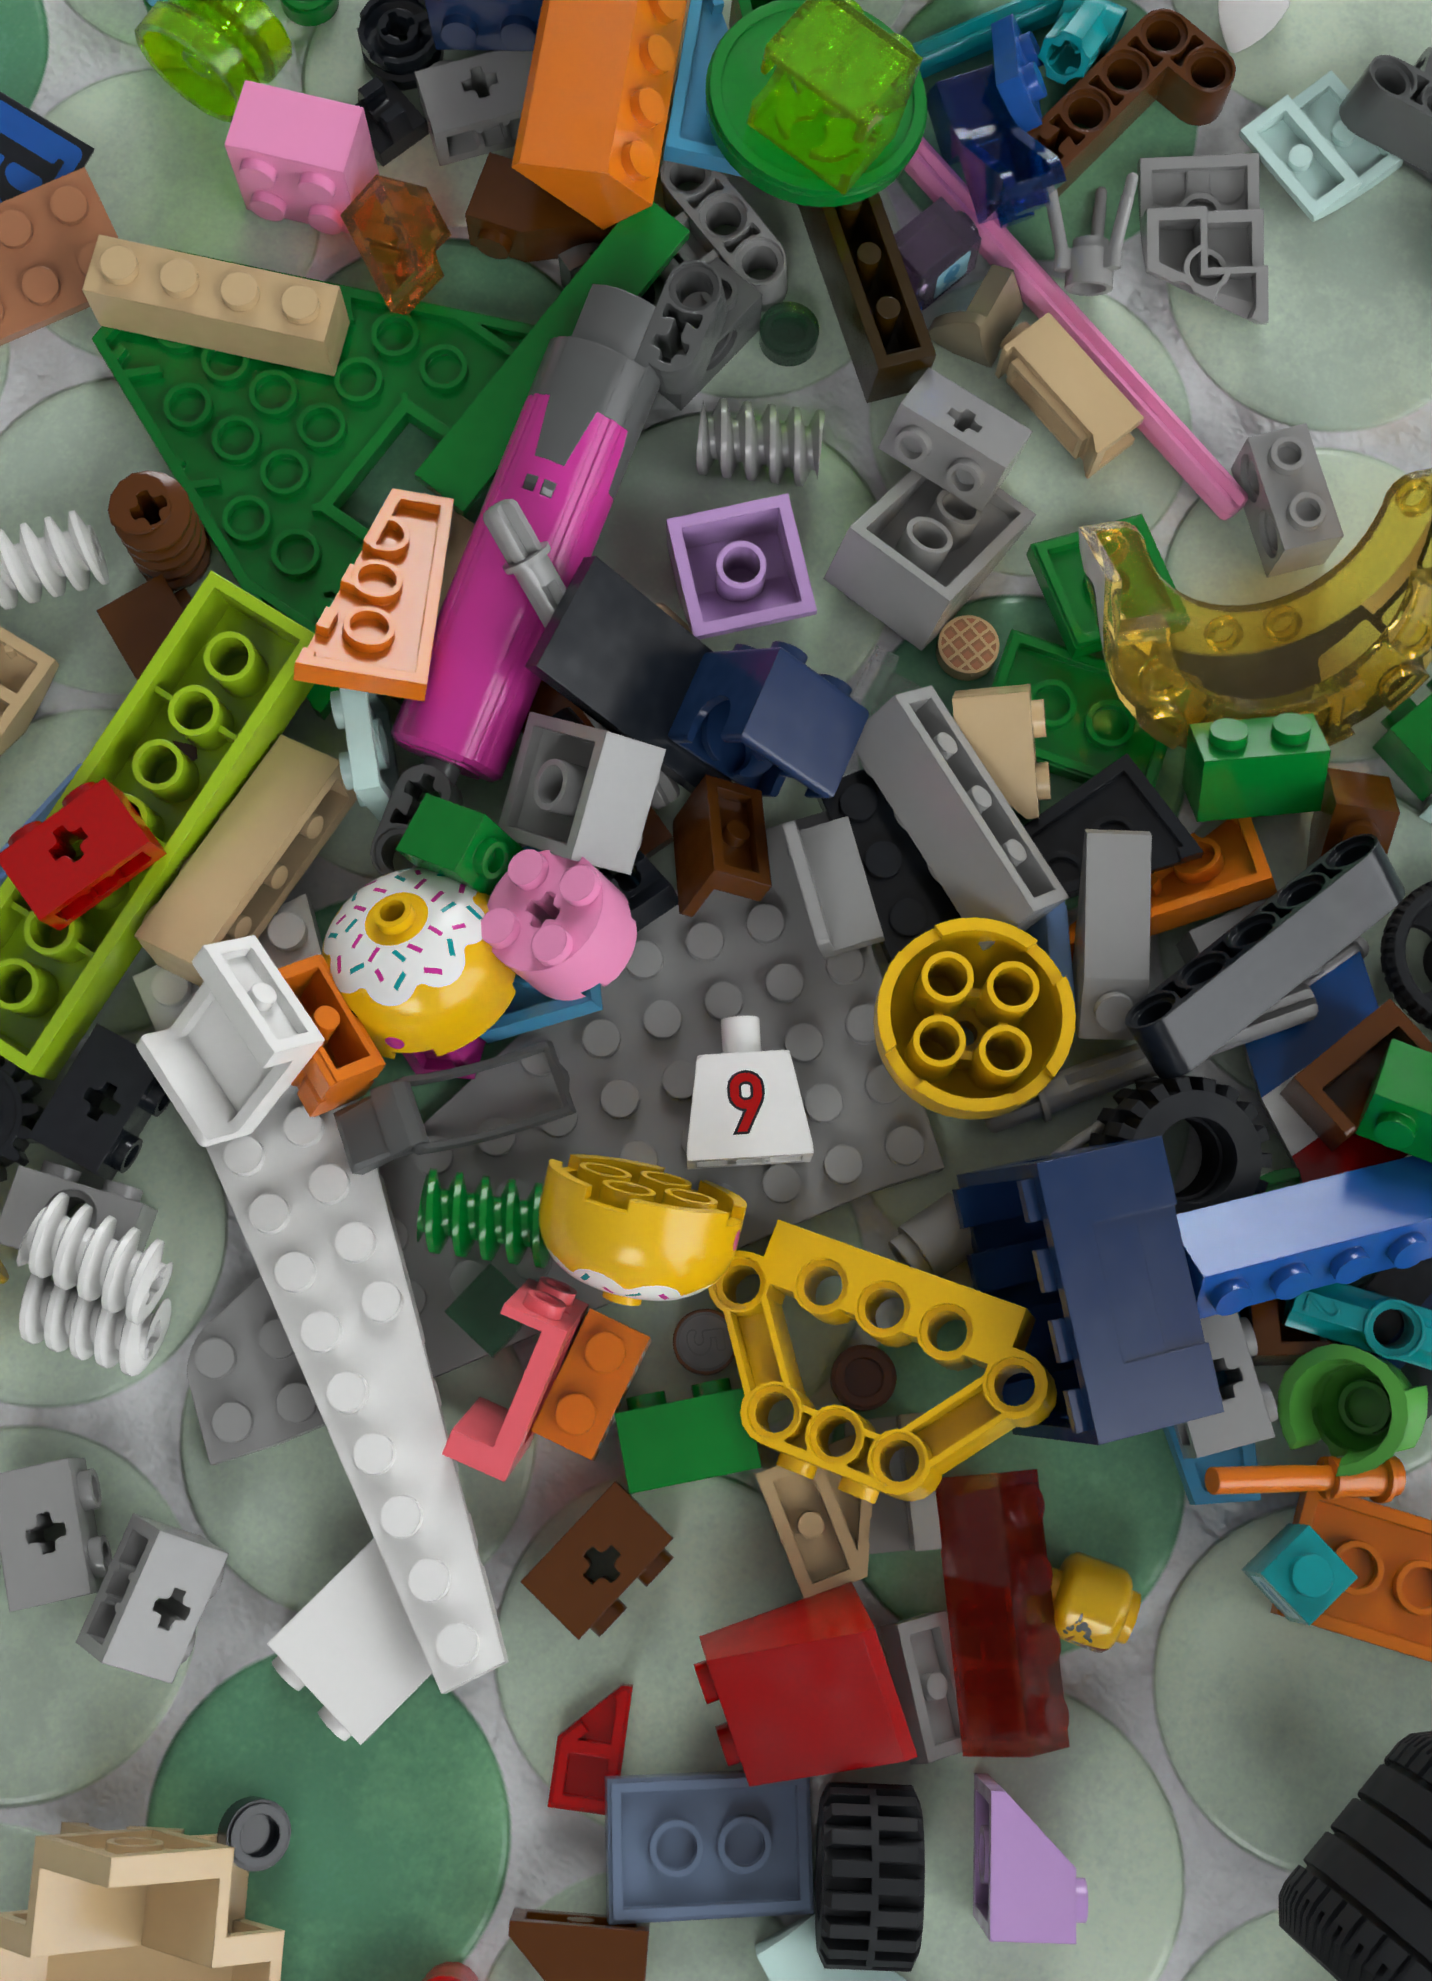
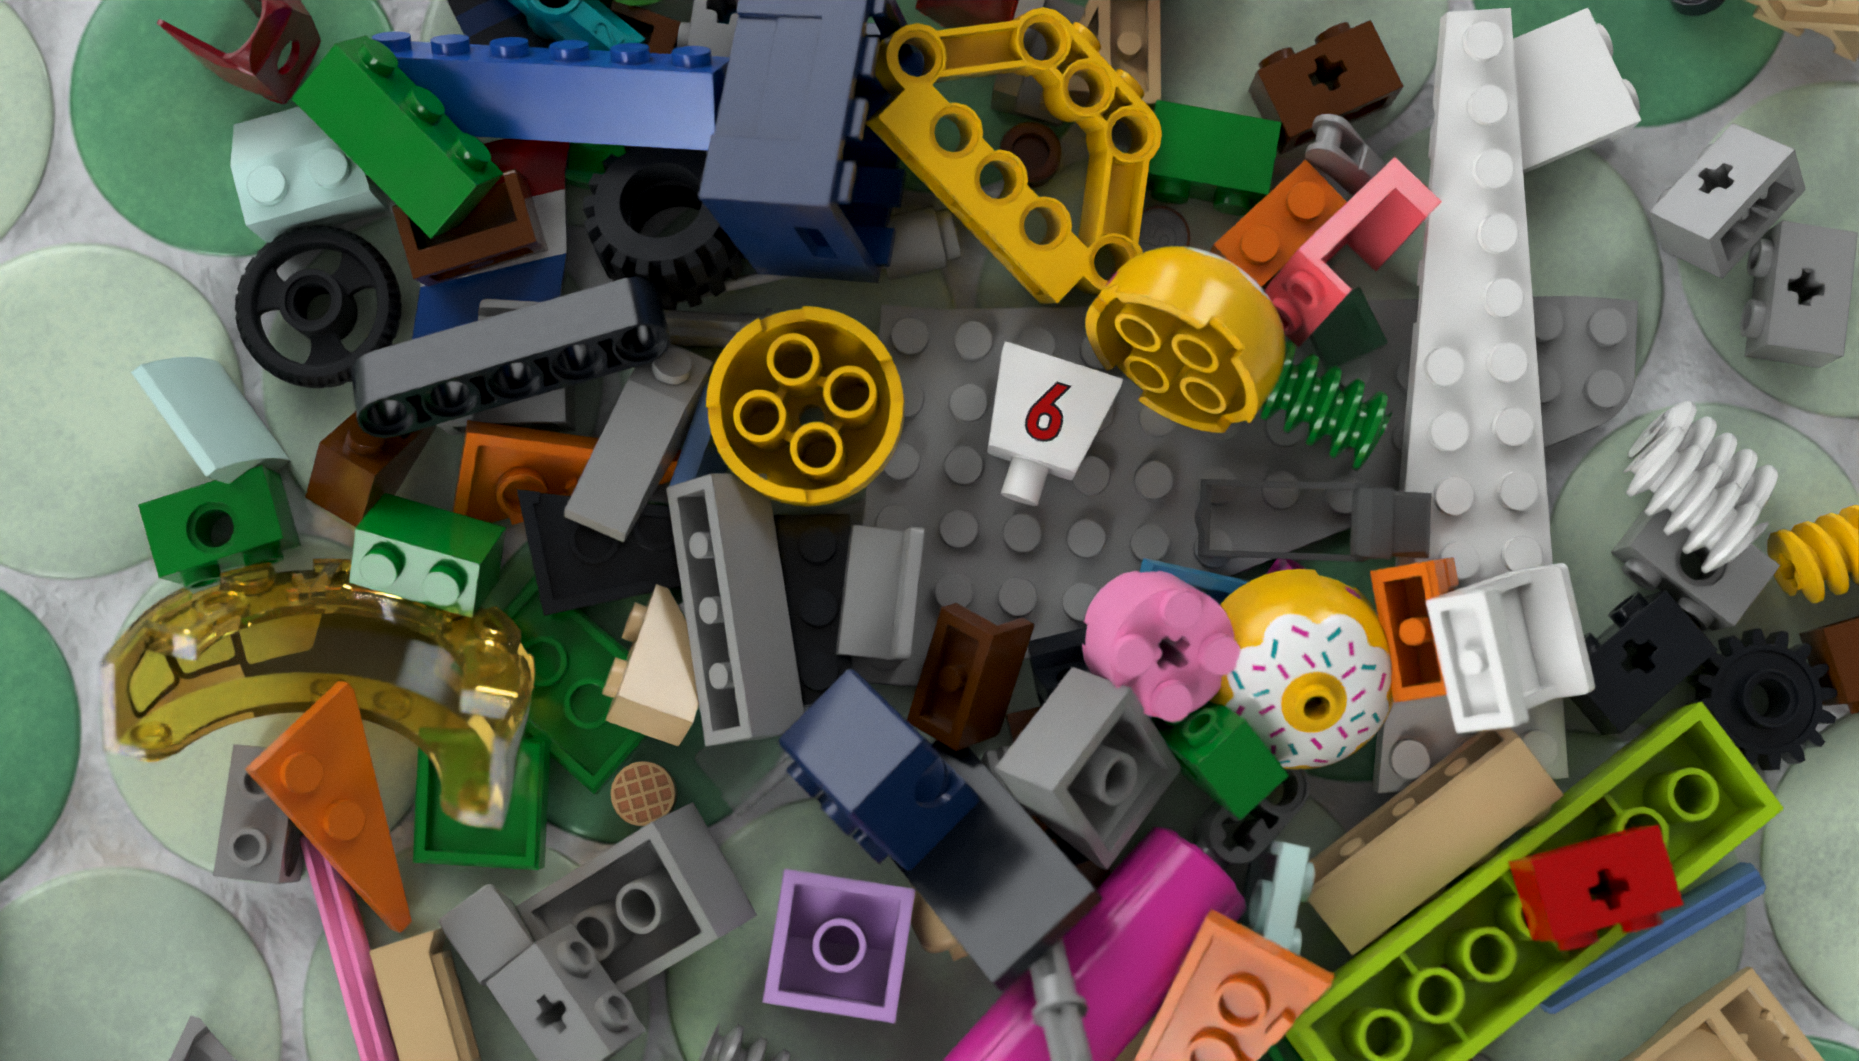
camera: 155 degrees left, 5 degrees up
none -> orange wing [245,681,412,933]
none -> light grey slope [439,884,534,986]
none -> light grey bar [1305,114,1387,196]

